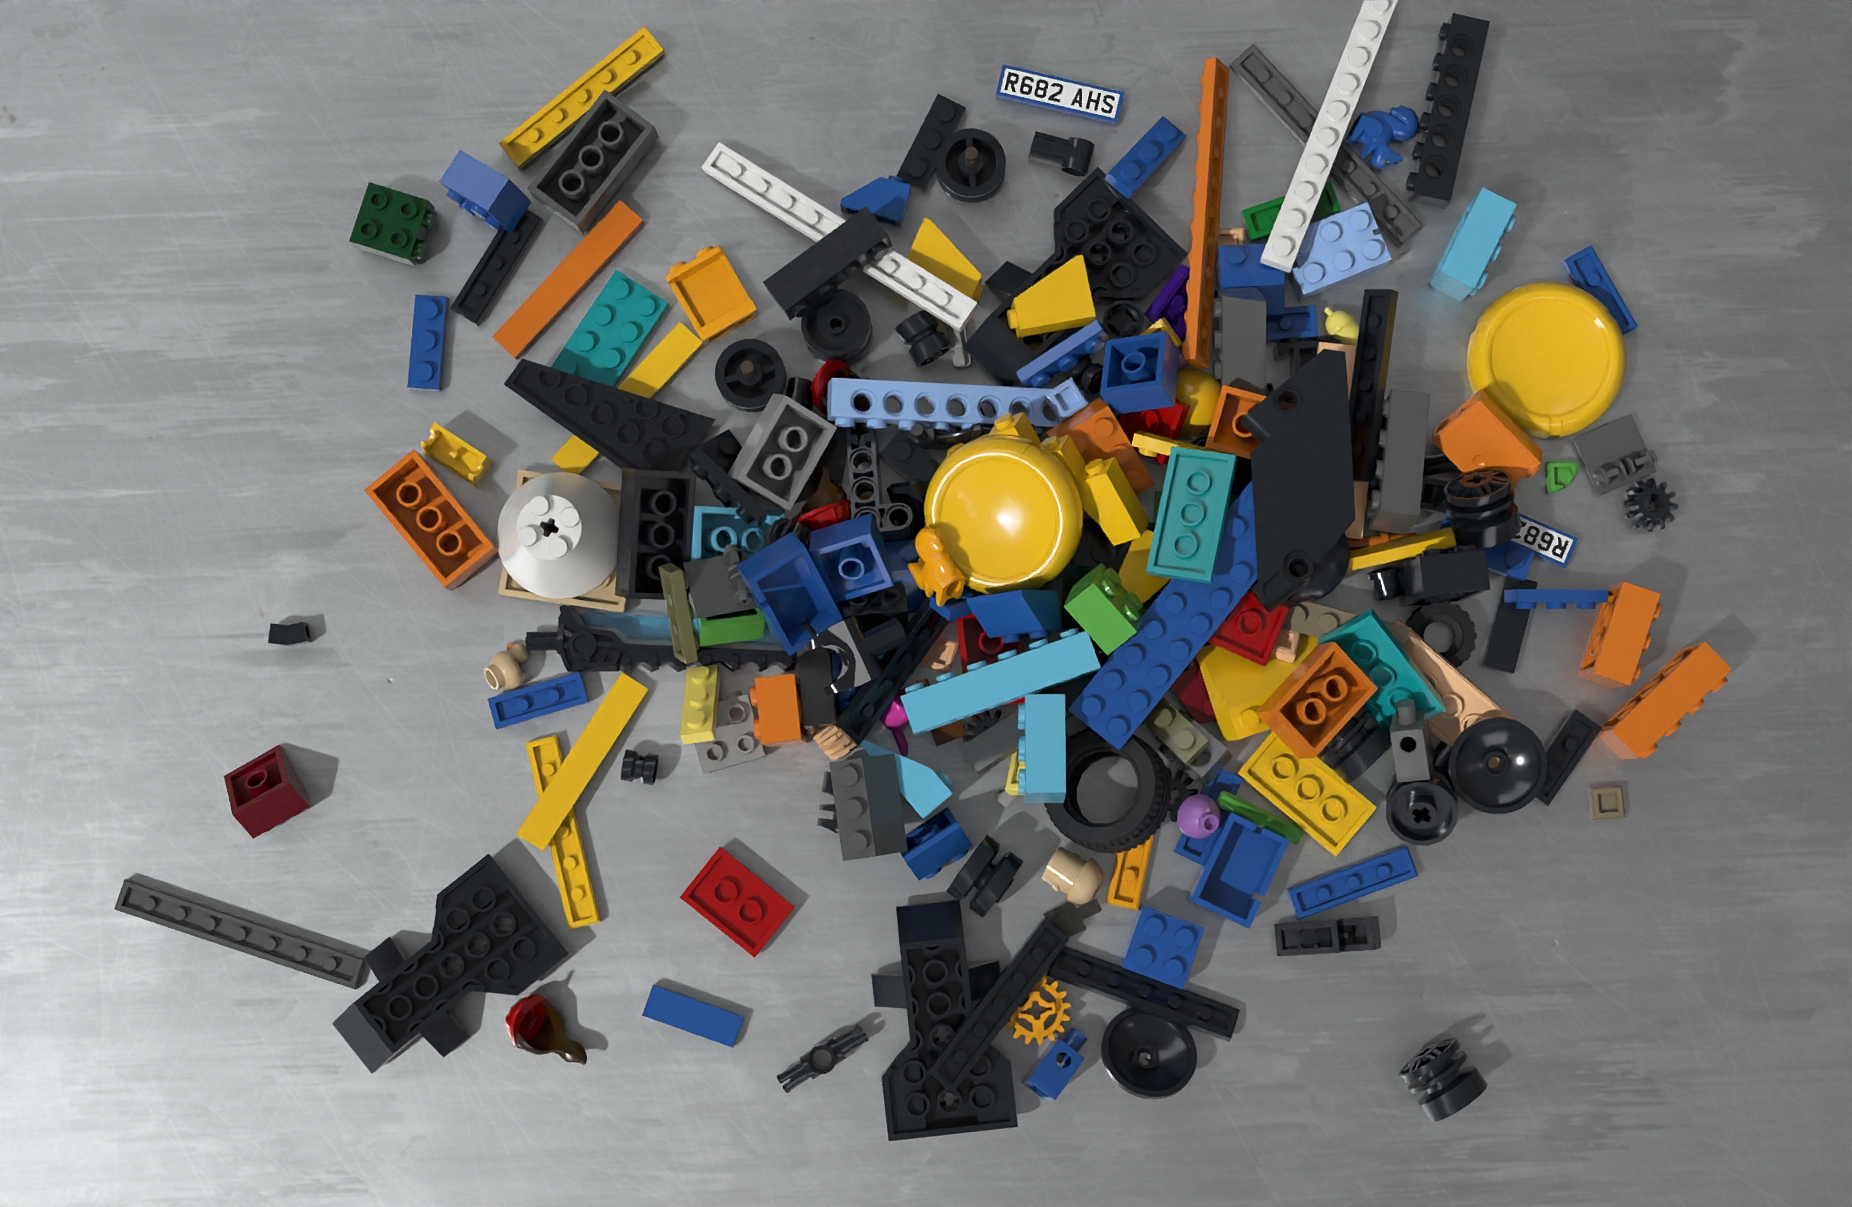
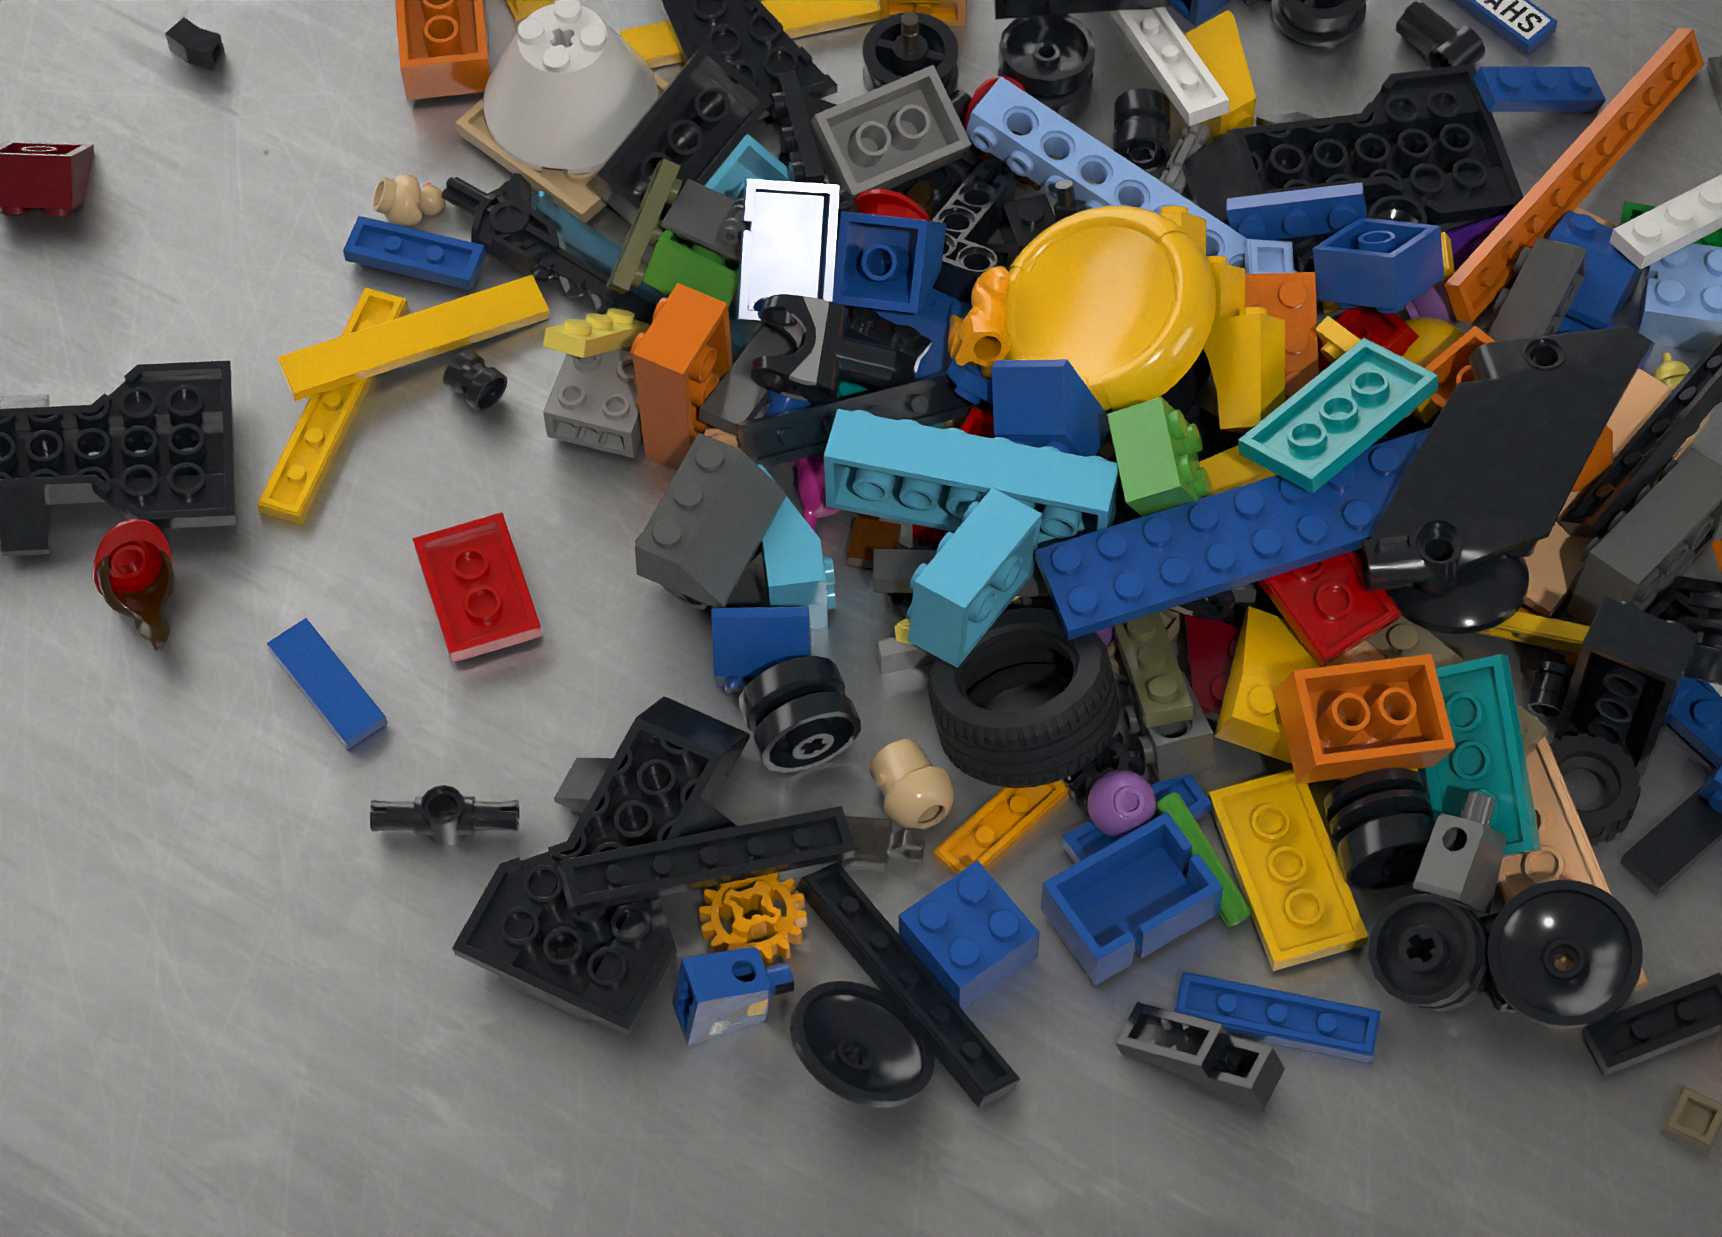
camera: 30 degrees right, 25 degrees down
yellow slope [1007,255,1096,338] -> none

